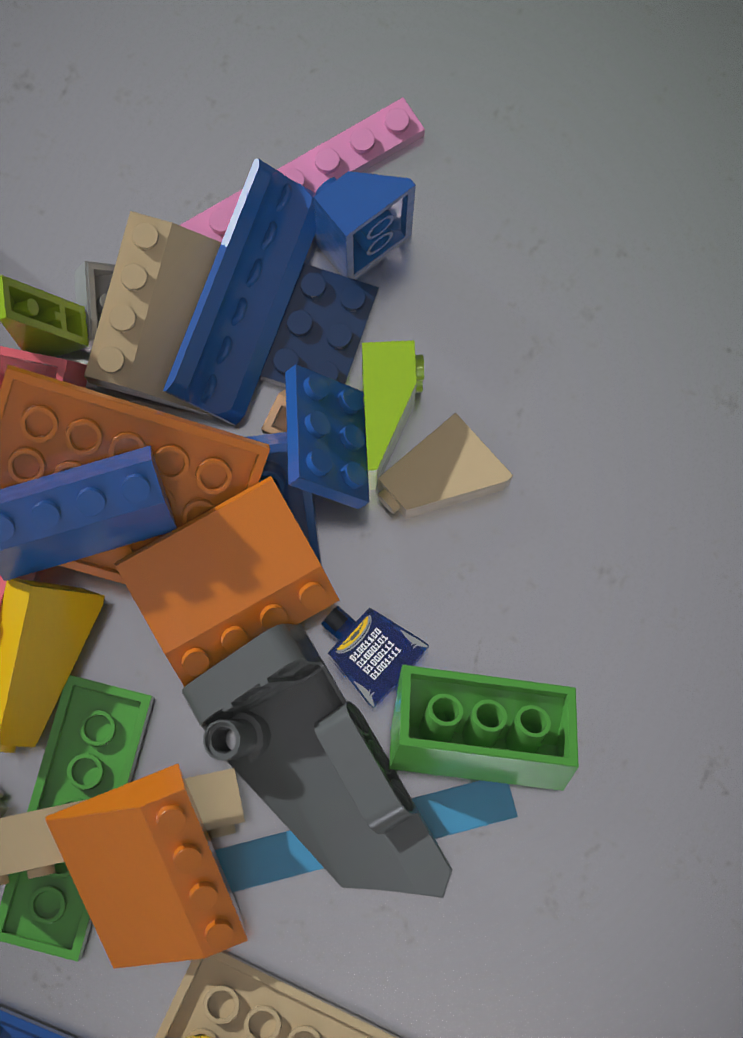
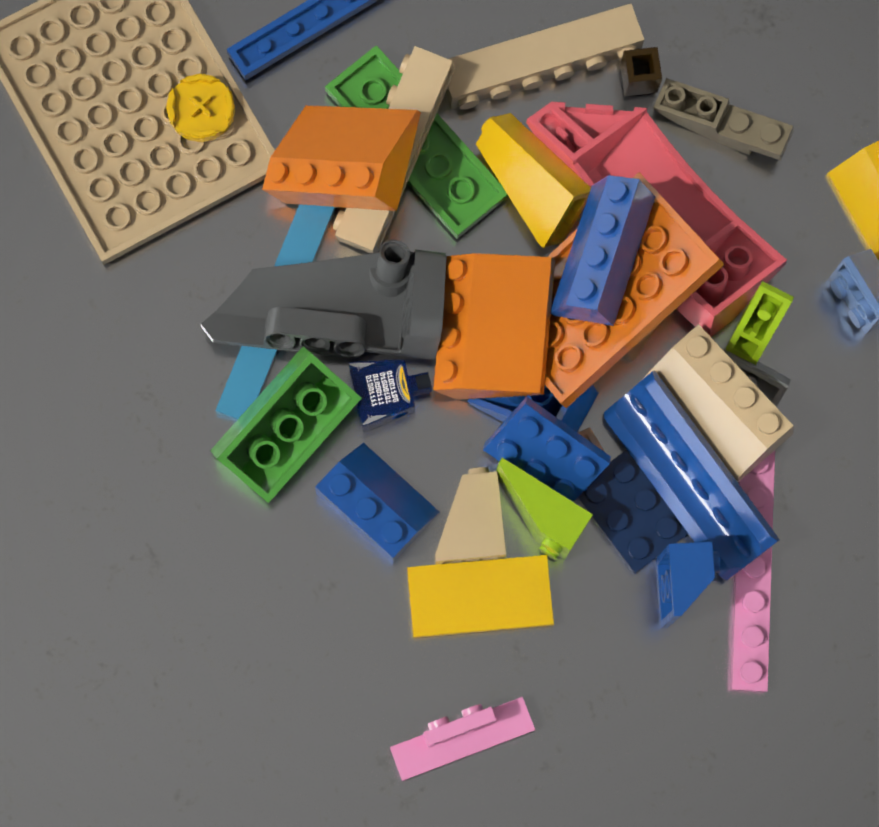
camera: 120 degrees right, 0 degrees up
none -> blue slope [315,442,440,563]
none -> bright pink bracket [390,697,535,781]
none -> yellow tile [407,555,554,638]

